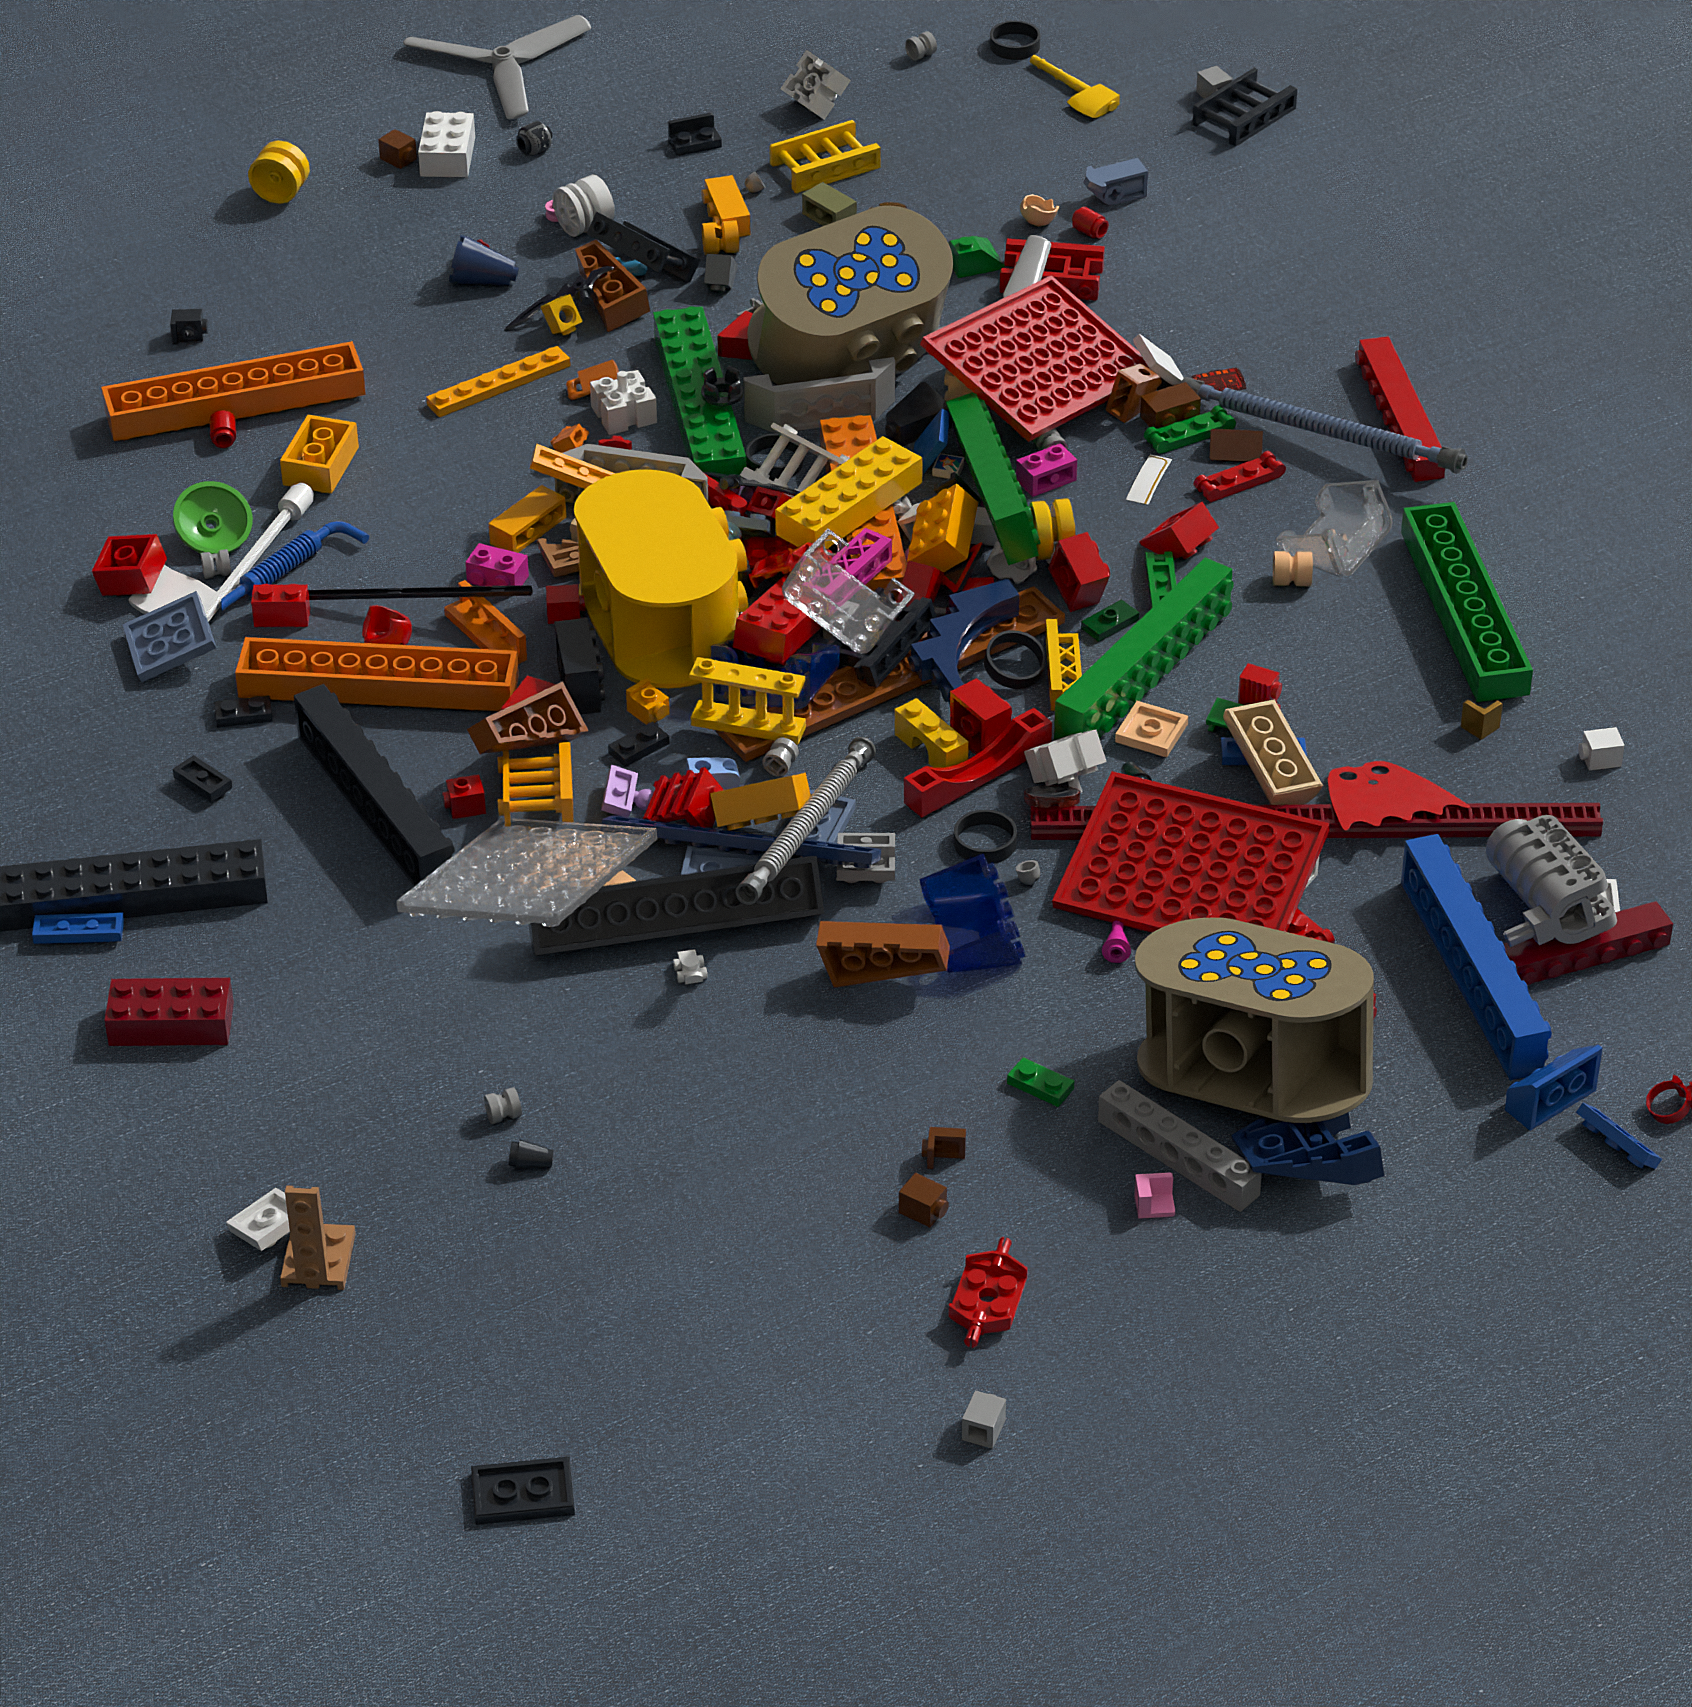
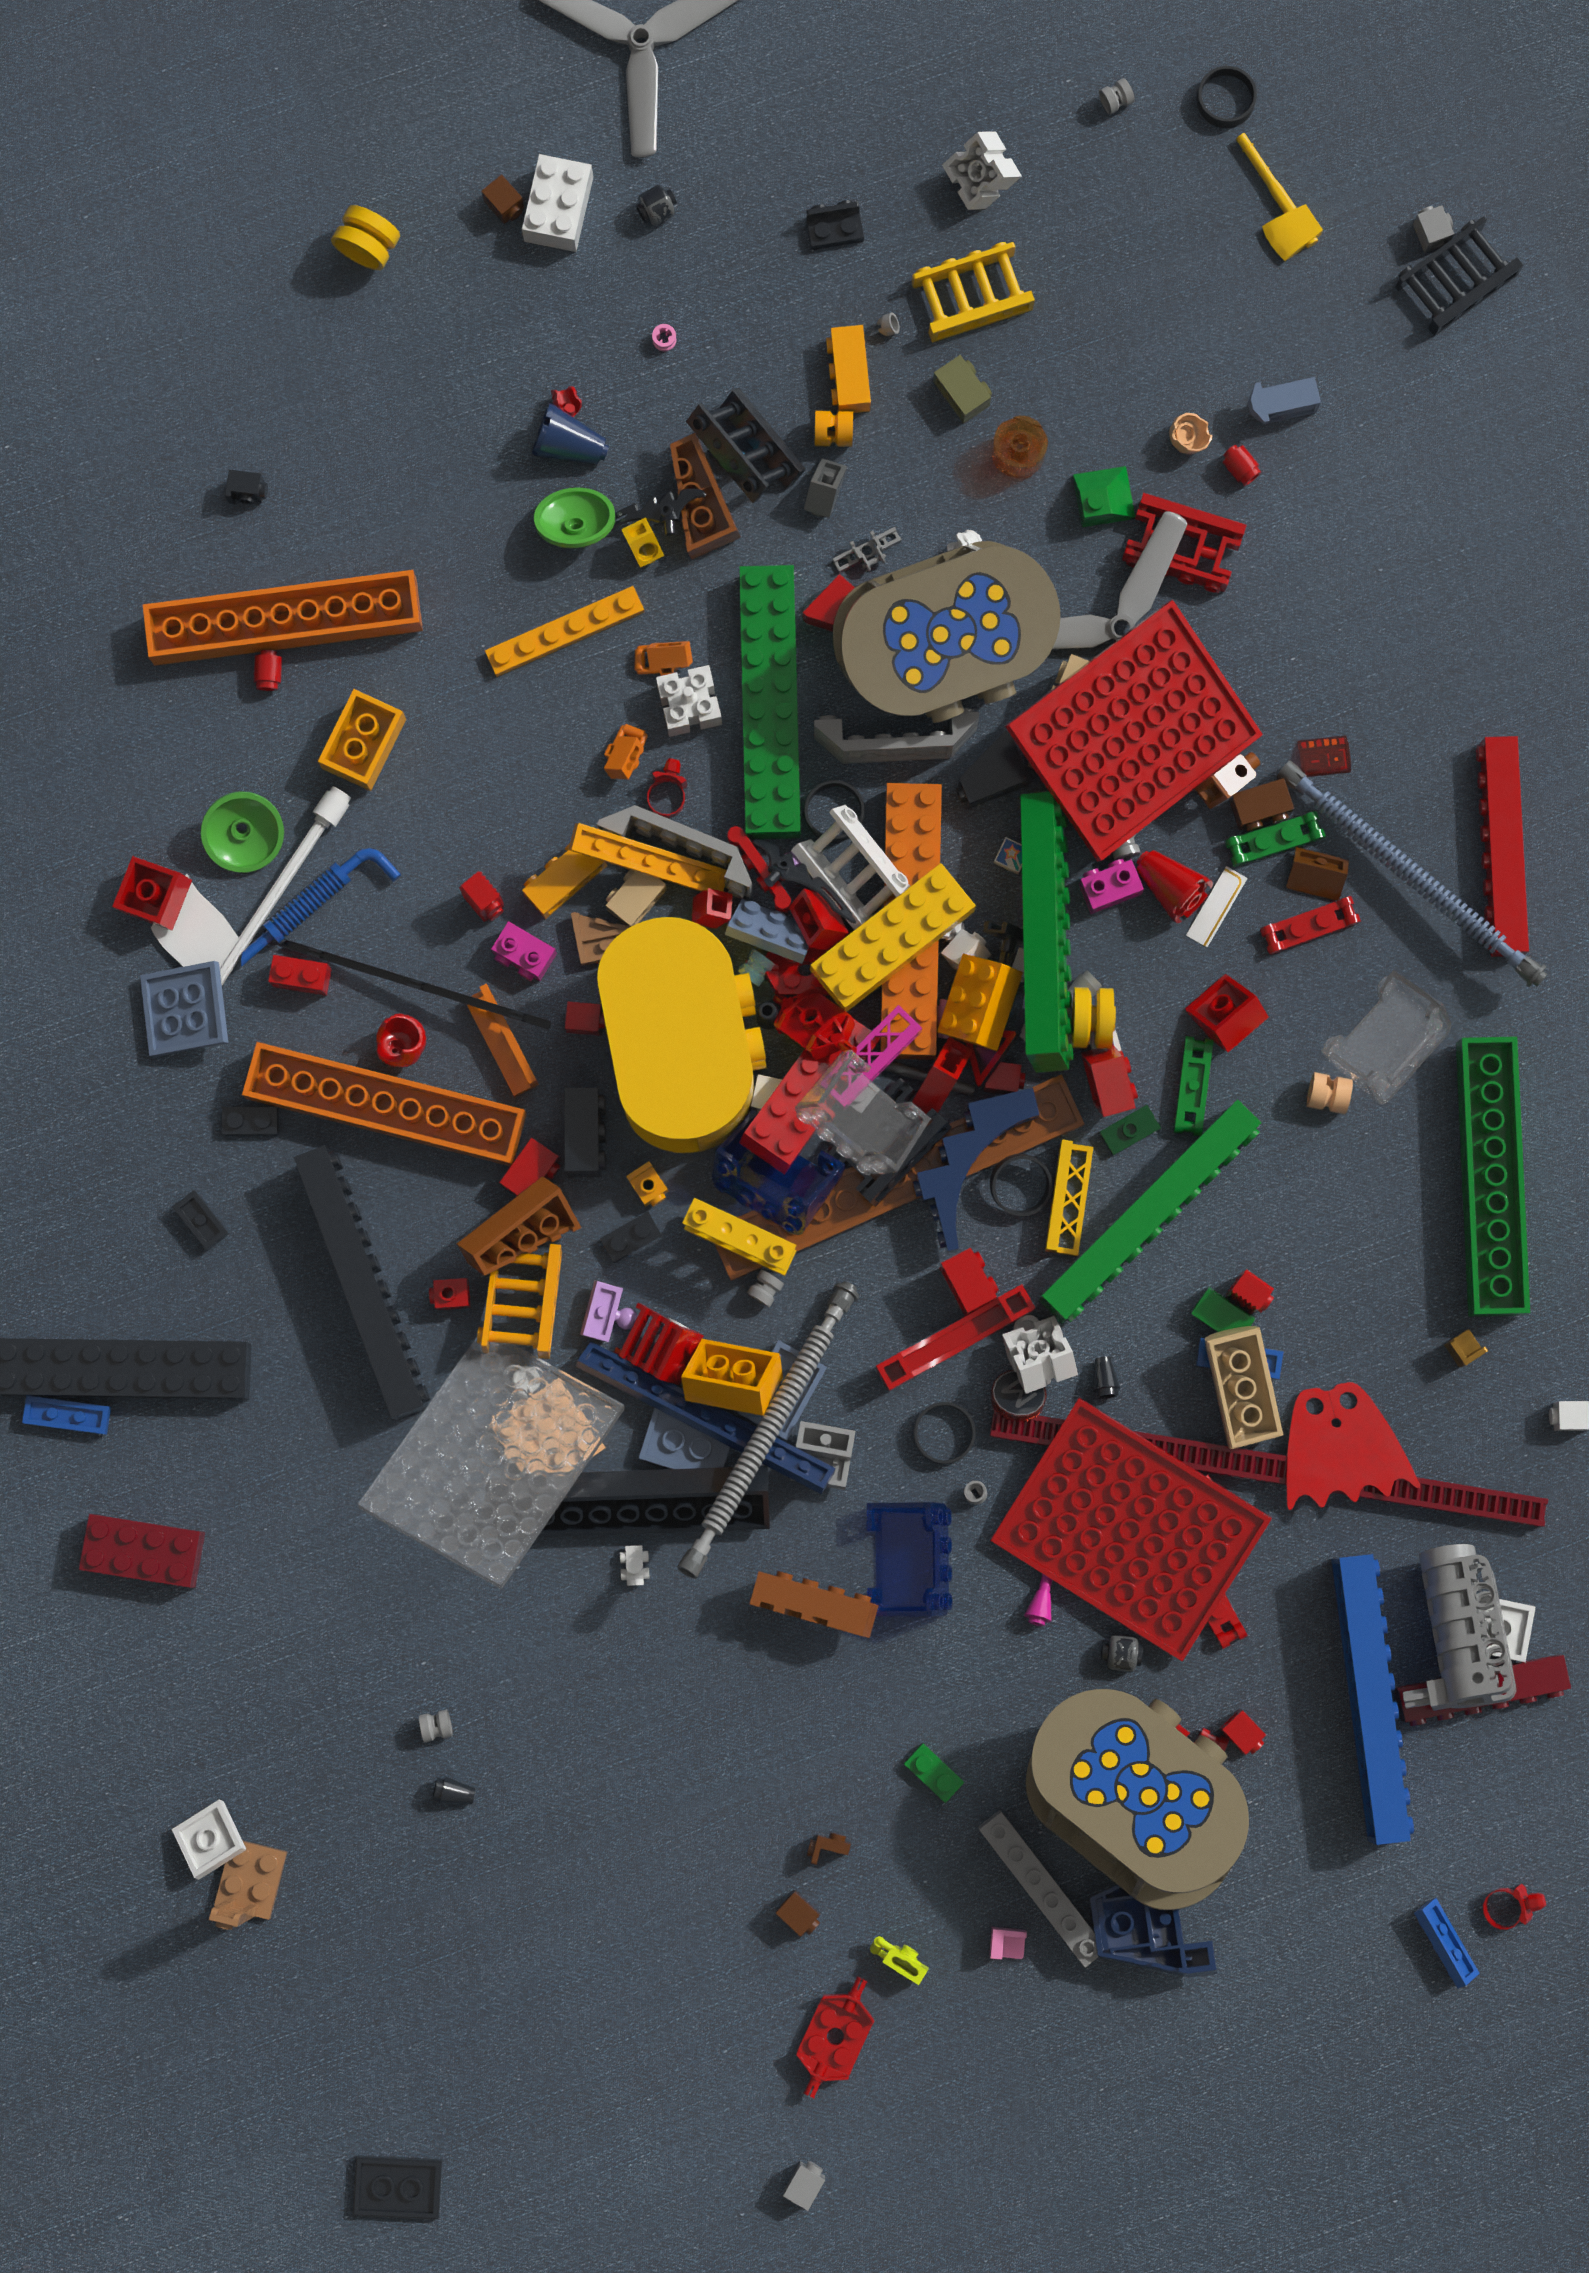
camera: 10 degrees right, 40 degrees up
light grey wheel [201,549,231,579] -> none
white wheel [552,175,615,237] -> none
light blue leg [685,757,740,790] -> none
black piece [701,366,744,406] -> none
yellow arch [895,698,968,768] -> none
blue tile [914,409,950,476] -> none
light nougat plate [1115,701,1188,757] -> none
white tile [1133,334,1183,386] -> none
blue slope [1505,1045,1603,1131] -> none
none -> red brick [459,871,504,922]
none -> bright green dish [534,488,615,548]
none -> neon yellow piece [870,1936,929,1985]
none -> red cone [1136,850,1213,923]

